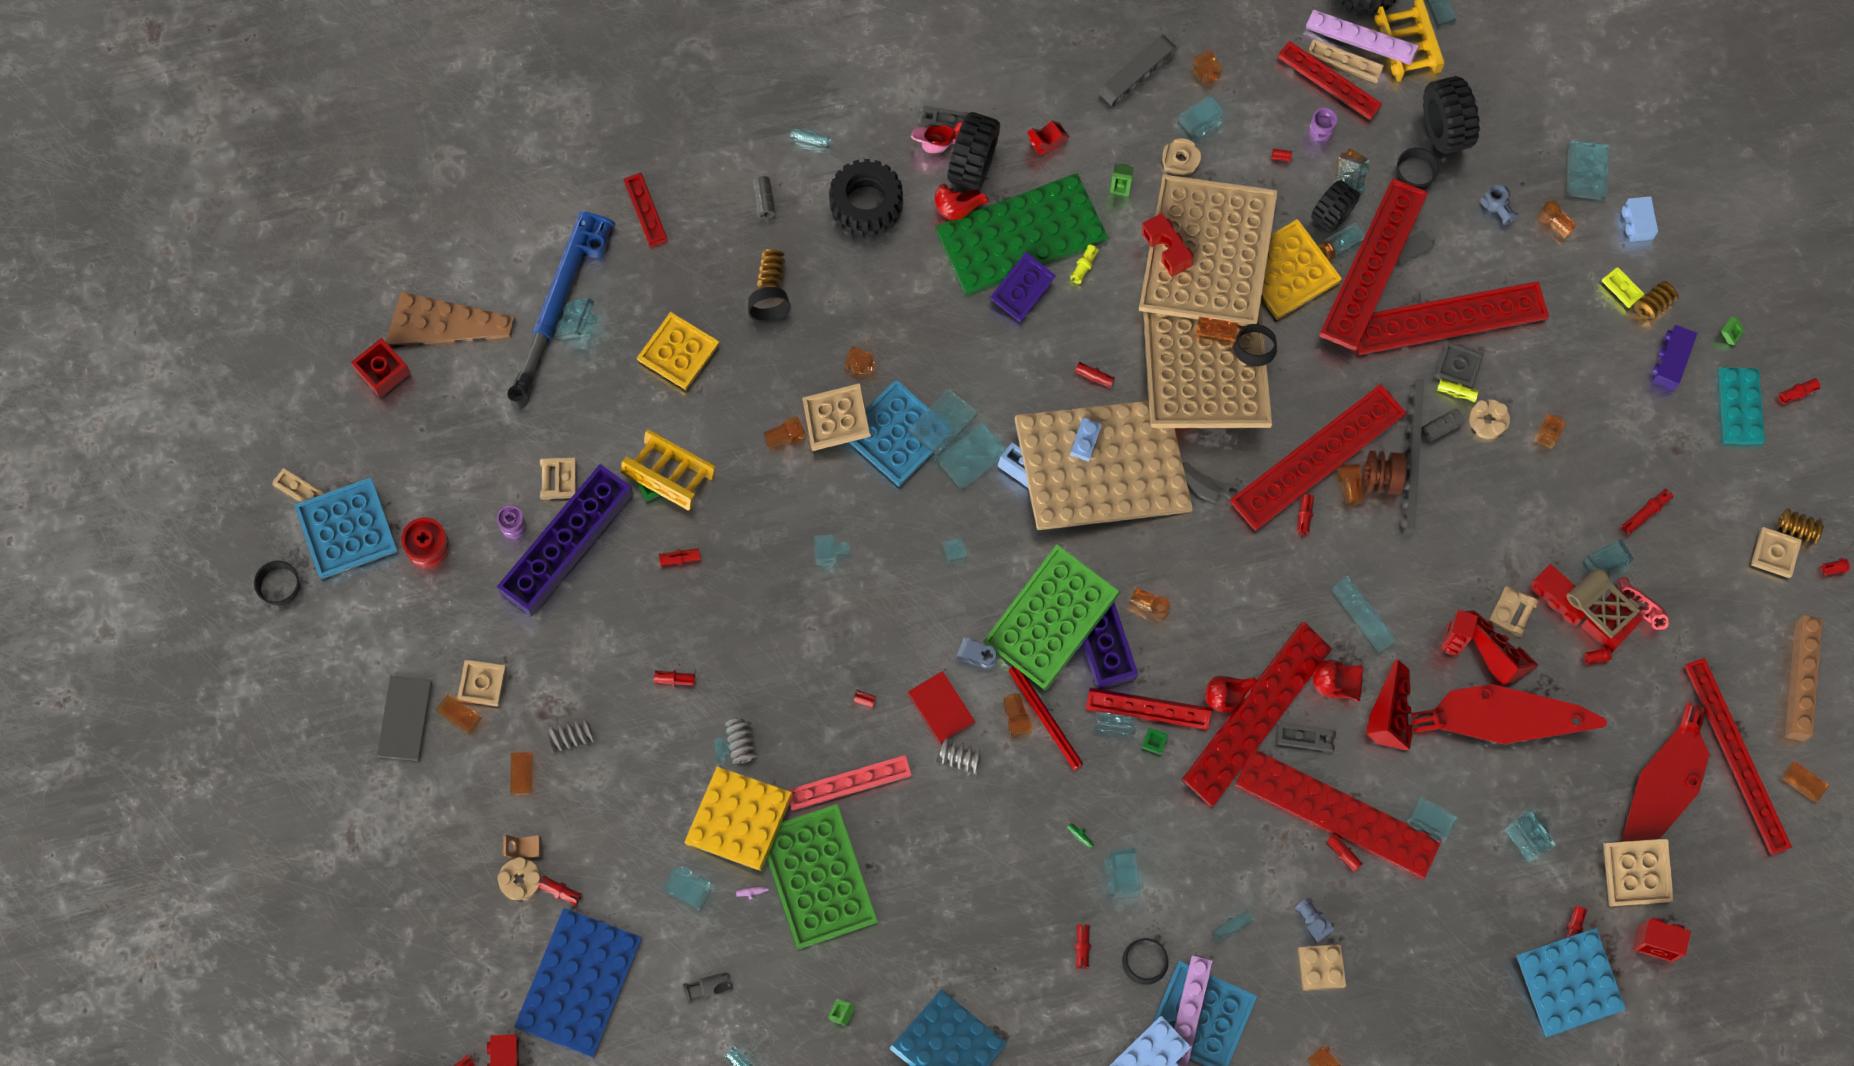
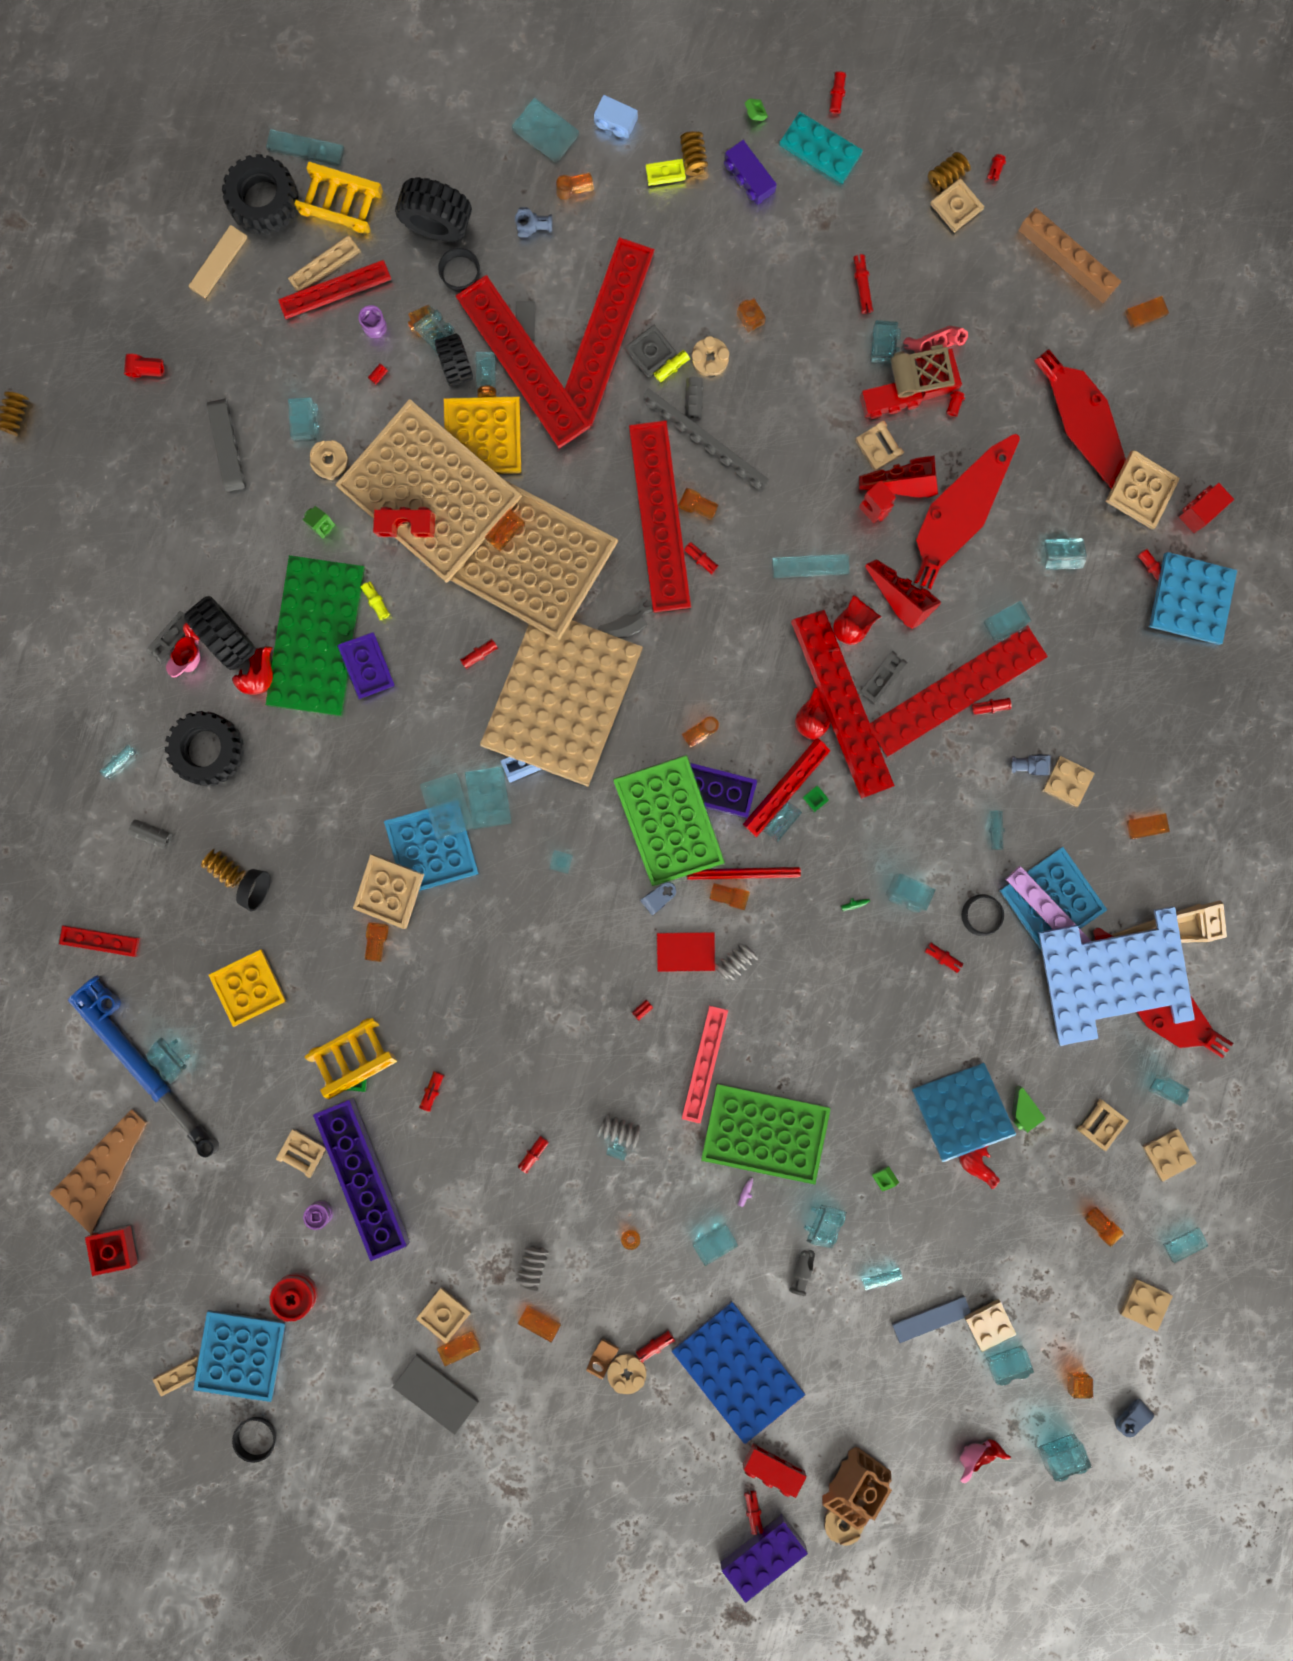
camera: 60 degrees left, 15 degrees up
yellow plate [684,767,793,871] -> none
clear light blue brick [814,535,850,567] -> none
clear orange brick [844,346,876,375] -> none
red brick [1027,120,1070,155] -> none
light blue plate [1070,417,1102,461] -> none
clear orange brick [1192,50,1222,84] -> none
black tyre [1233,324,1277,366] -> none
lavender plate [1306,10,1419,65] -> none
copper wheel [1364,450,1406,495] -> none
red plate [1684,658,1792,856] -> none
none -> clear orange plate [621,1230,640,1250]
none -> clear light blue plate [804,1205,847,1248]

